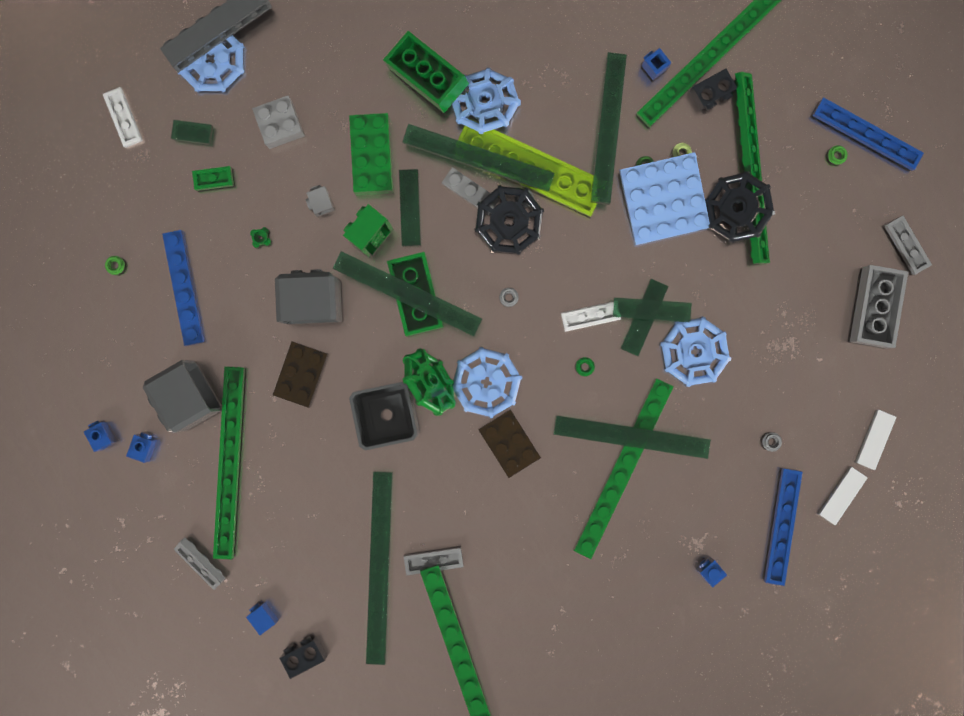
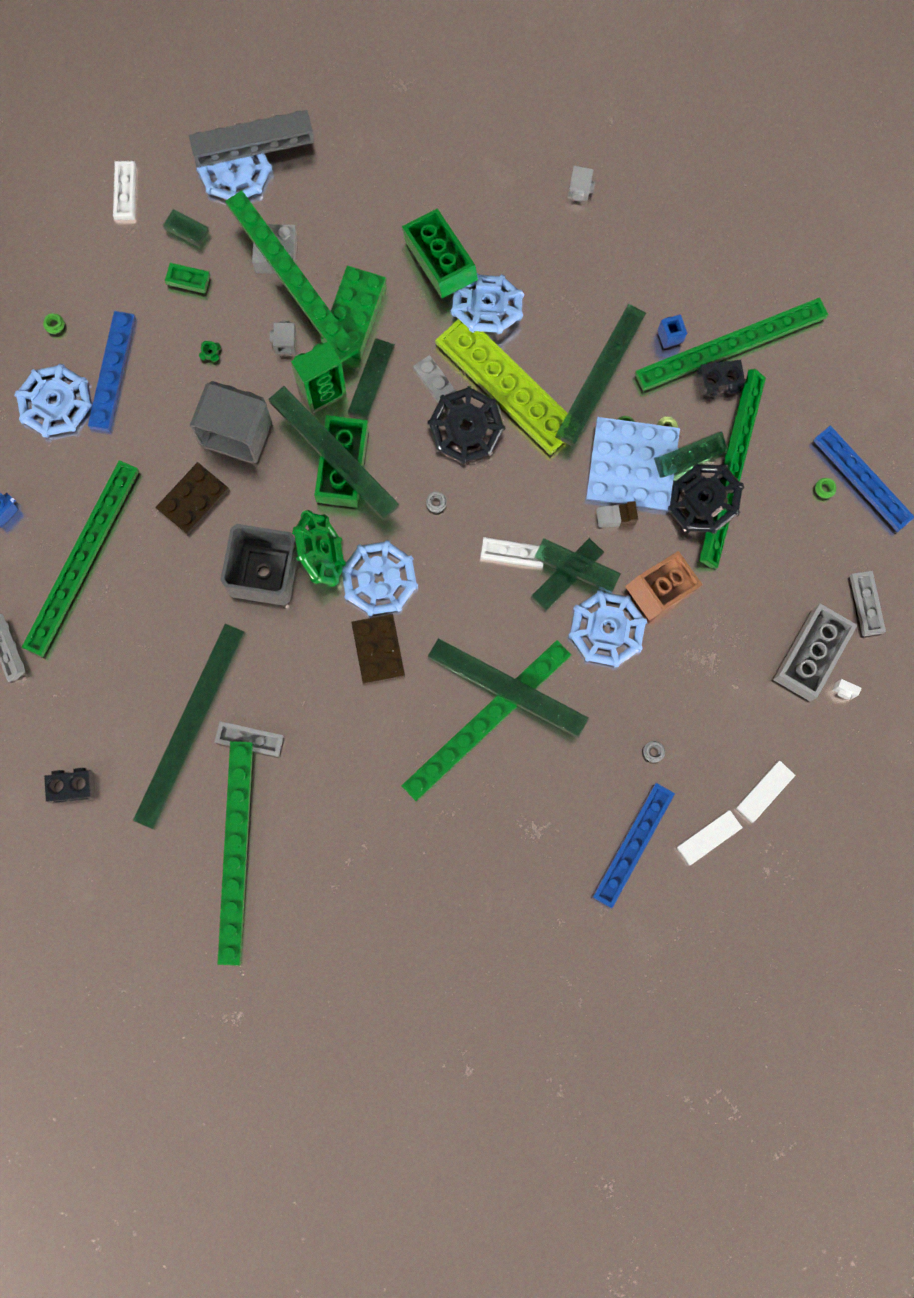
camera: 10 degrees right, 10 degrees down
dark grey plate [143,360,222,433] -> none
blue brick [246,602,278,635] -> none
clear green plate [402,124,555,192] -> none
green plate [575,357,595,376] -> none
blue brick [696,557,727,588] -> none
none -> light blue plate [15,363,92,438]
none -> green plate [225,190,358,362]
none -> leg [596,501,638,528]
none -> nougat slope [625,551,703,621]
none -> clear green plate [654,431,728,478]
none -> white plate [833,679,861,700]

